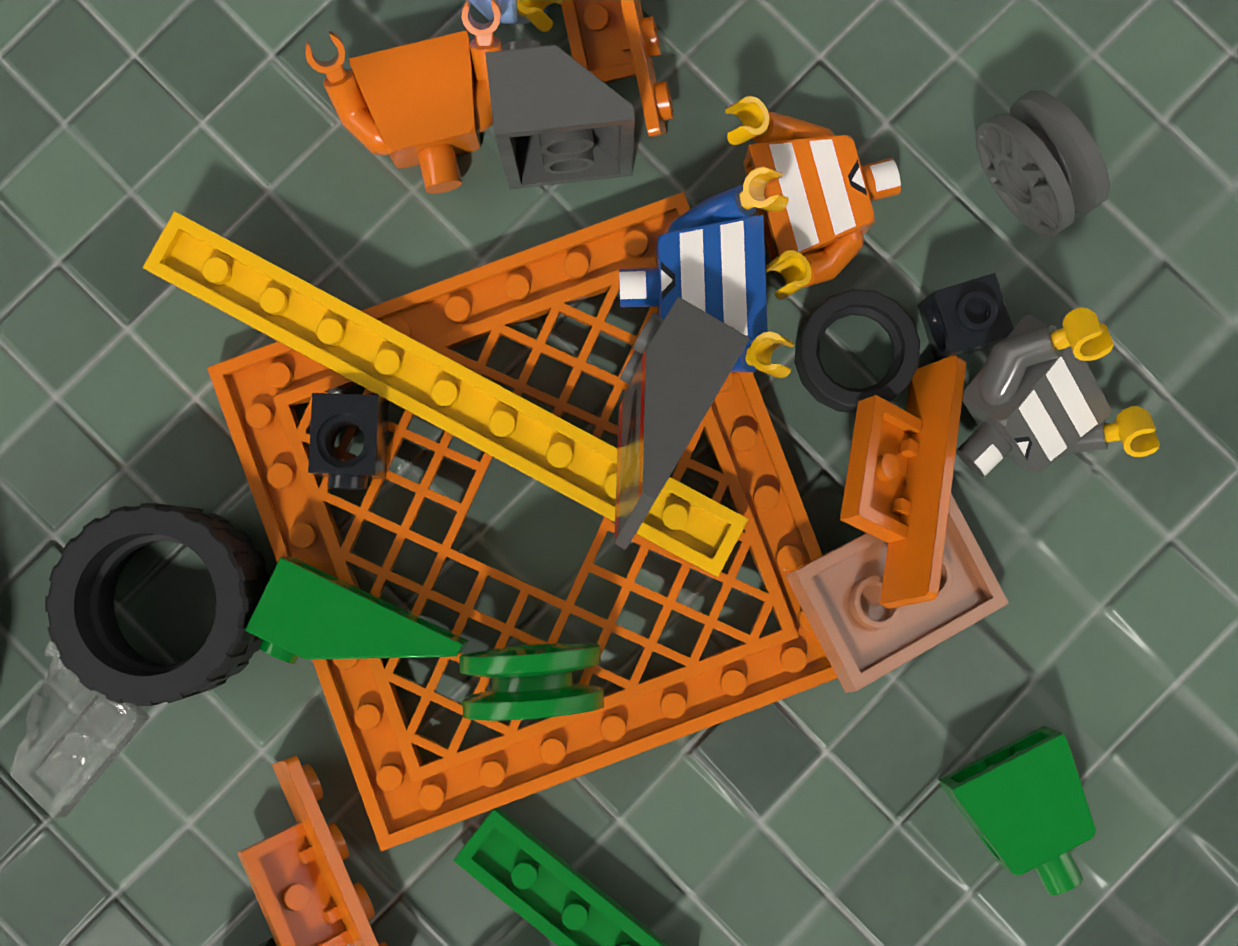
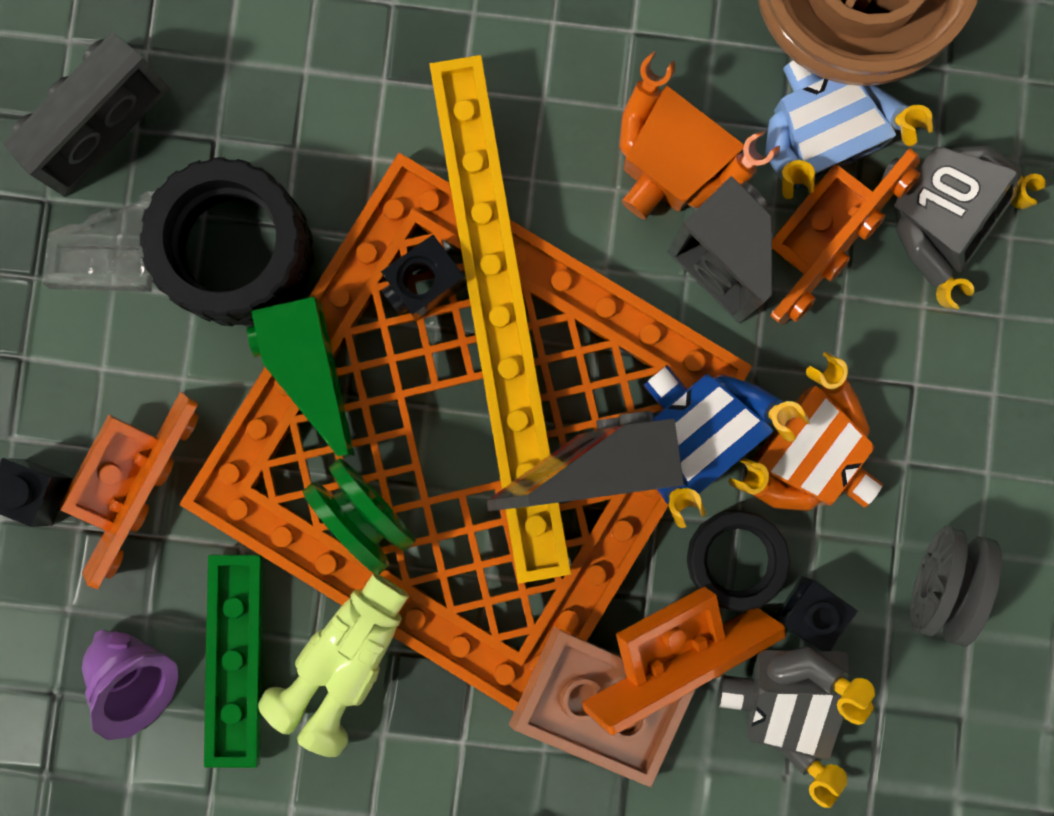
camera: 60 degrees right, 0 degrees up
none -> yellowish green piece [258,573,409,757]

